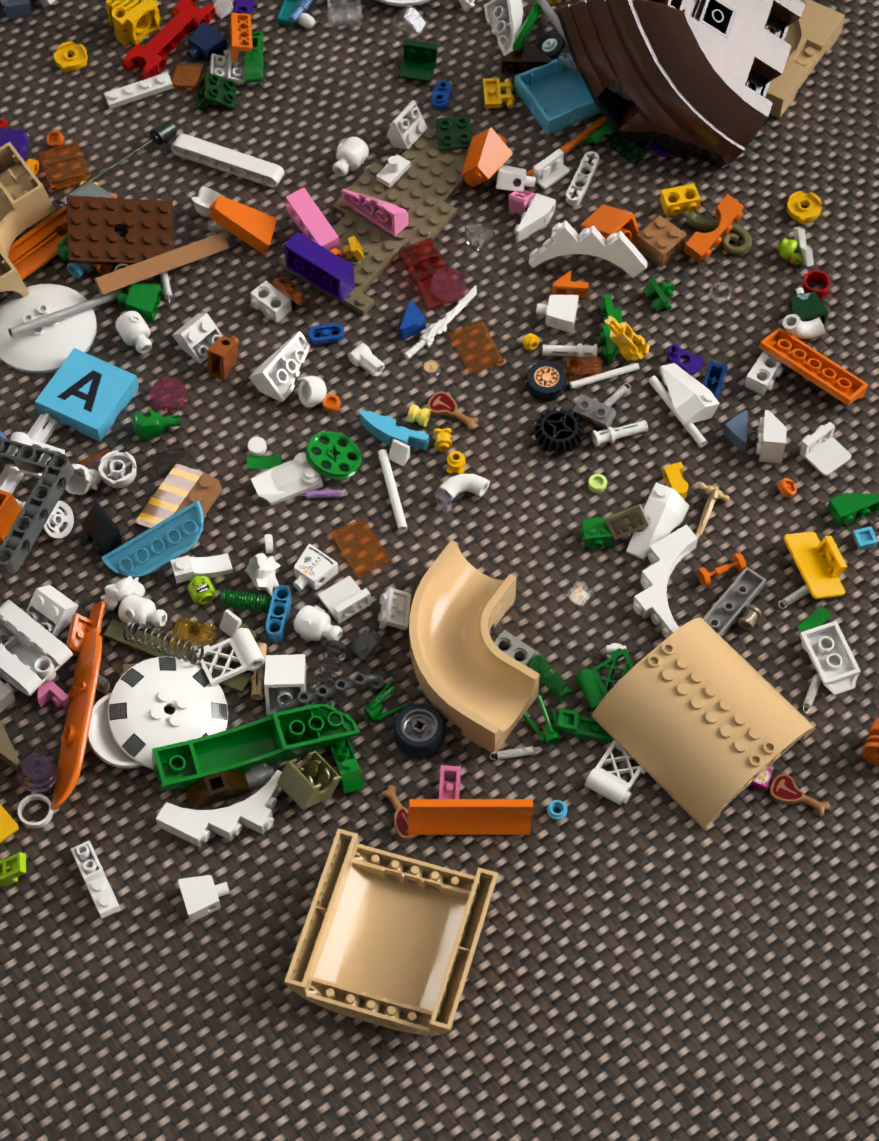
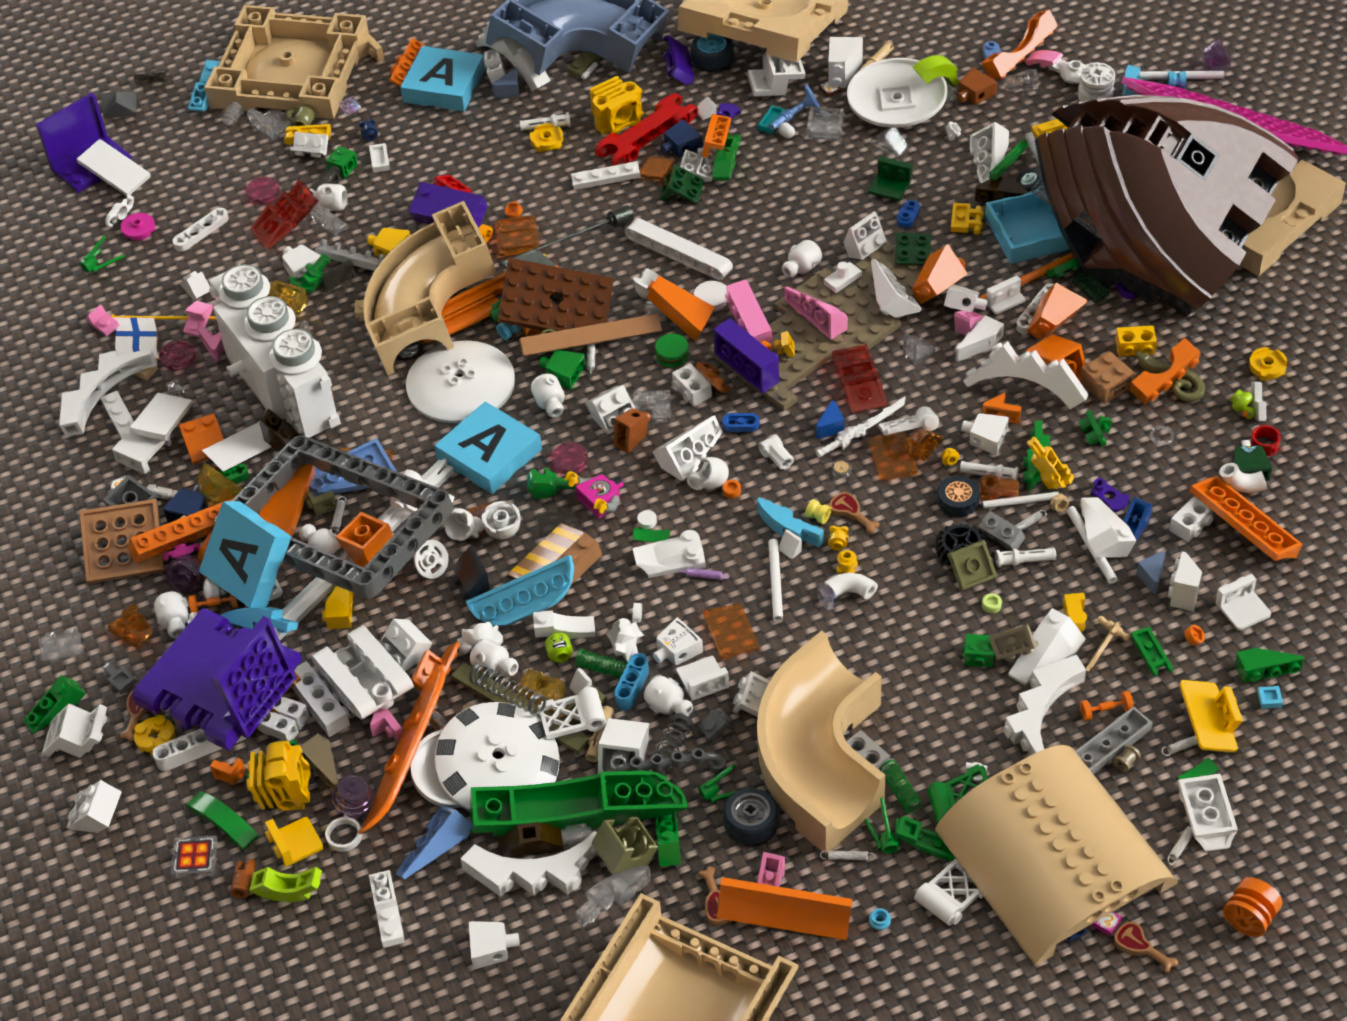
camera: 15 degrees right, 10 degrees down
light grey piece [8,289,121,337] -> none
green wedge [306,431,361,480] -> none
clear pink tile [430,267,466,303] -> none
clear tile [566,581,593,607] -> none
none -> medium blue wedge [395,806,472,879]
none -> white pin [520,112,571,131]
none -> torso [565,471,624,519]
none -> clear slope [575,865,651,928]
none -> clear plate [634,390,671,423]
none -> green head [655,334,689,367]
none -> white tile [687,470,706,490]
none -> white tile [694,281,727,310]
none -> white wedge [871,258,922,318]
none -> white piece [879,407,939,436]
none -> clear orange slope [907,428,944,461]
none -> olive tile [947,540,998,591]
none -> slope [1027,283,1087,340]
none -> tan plate [1050,494,1069,512]
none -> green hinge [1130,627,1173,677]

